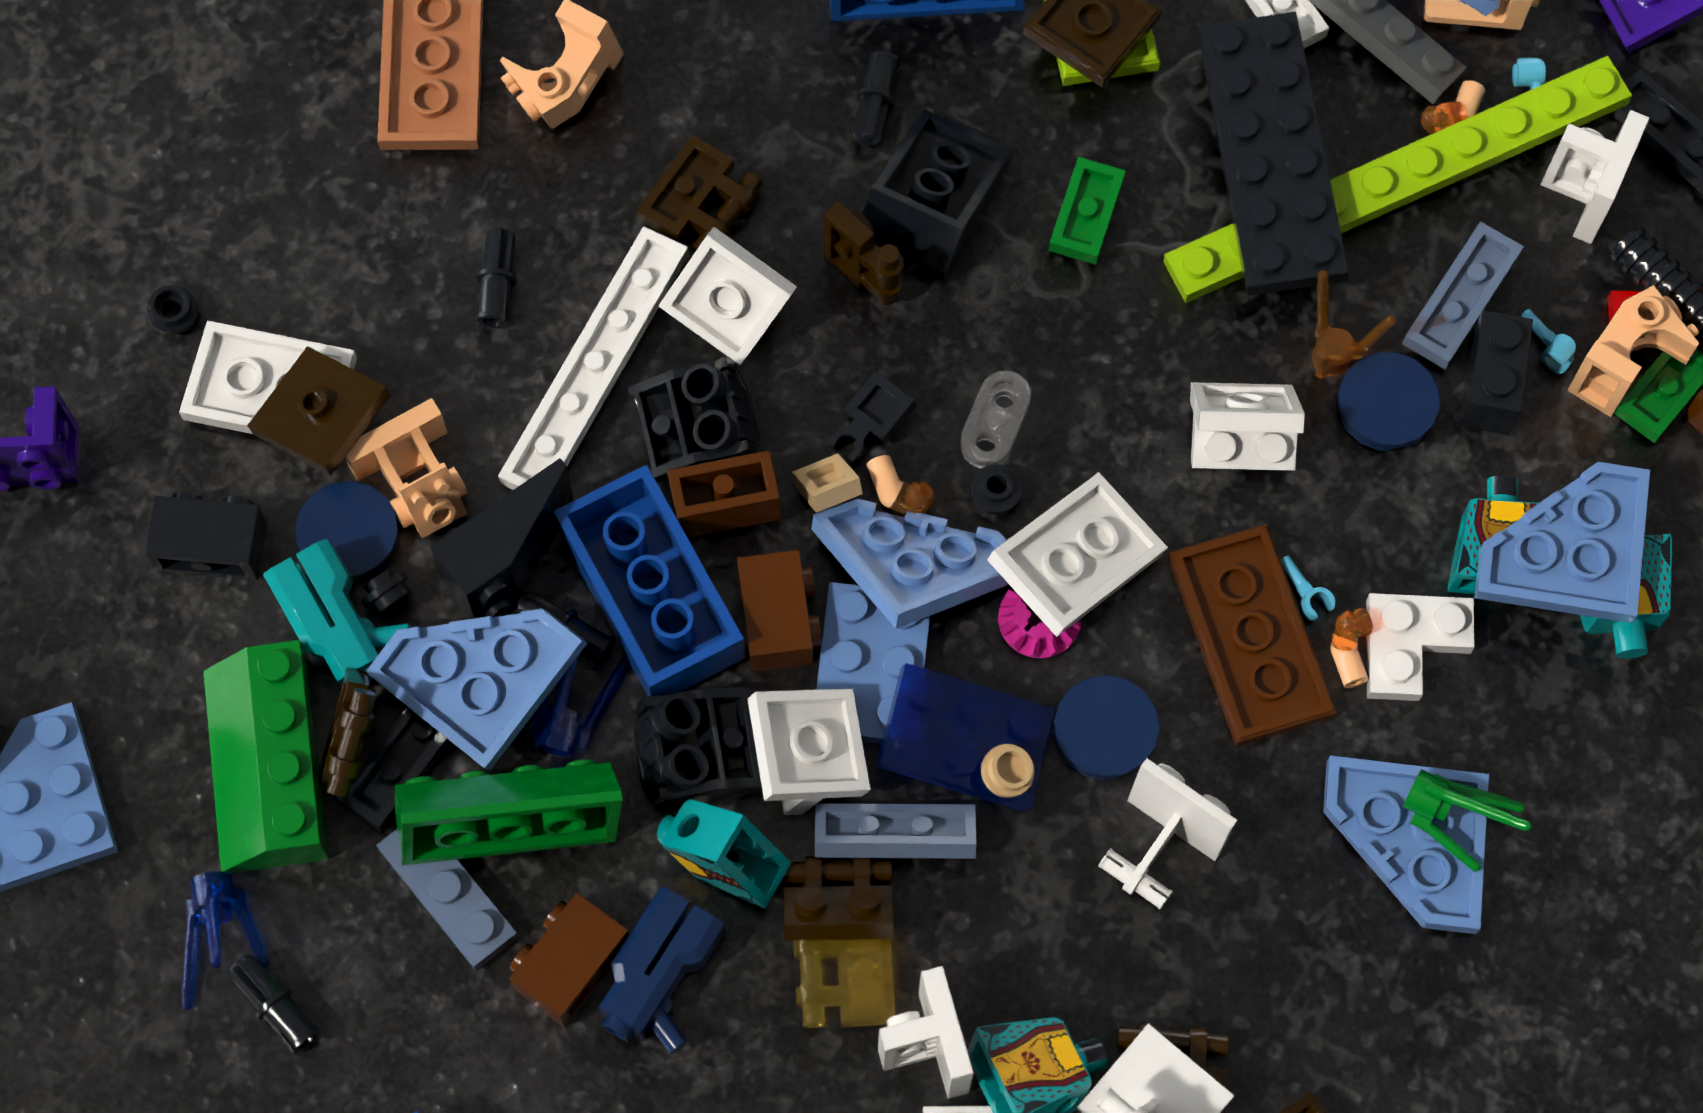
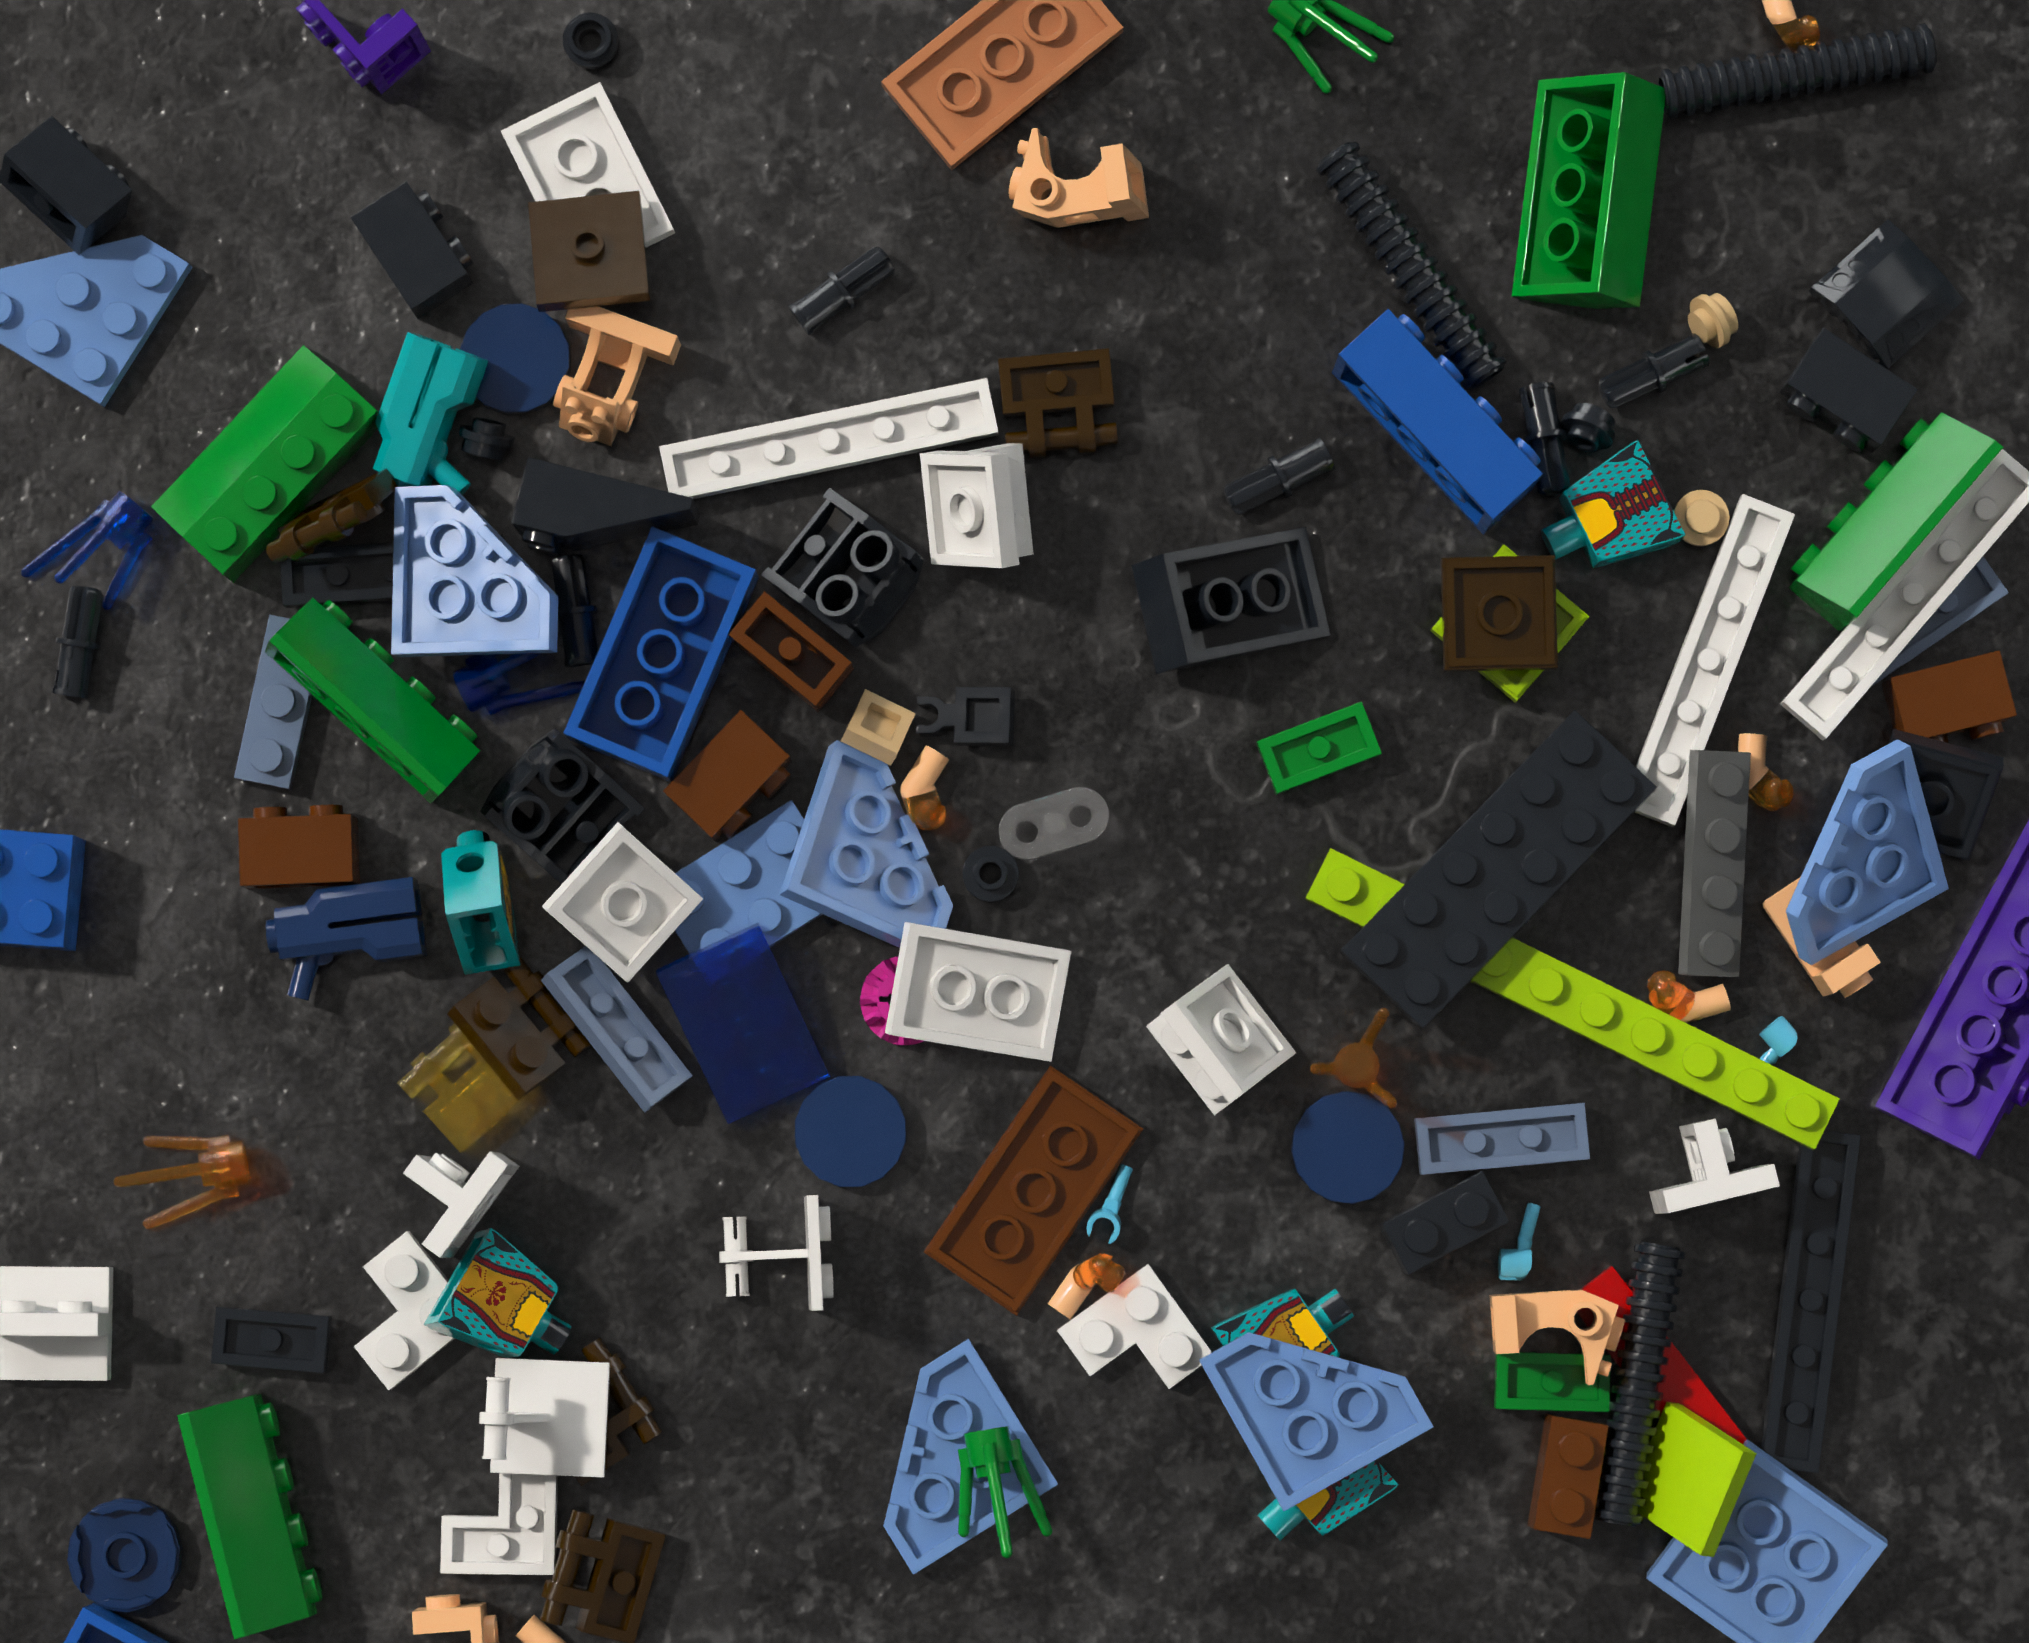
camera: 55 degrees right, 15 degrees up
dark brown plate [824,201,904,305] -> none
tan plate [981,744,1035,798] -> none

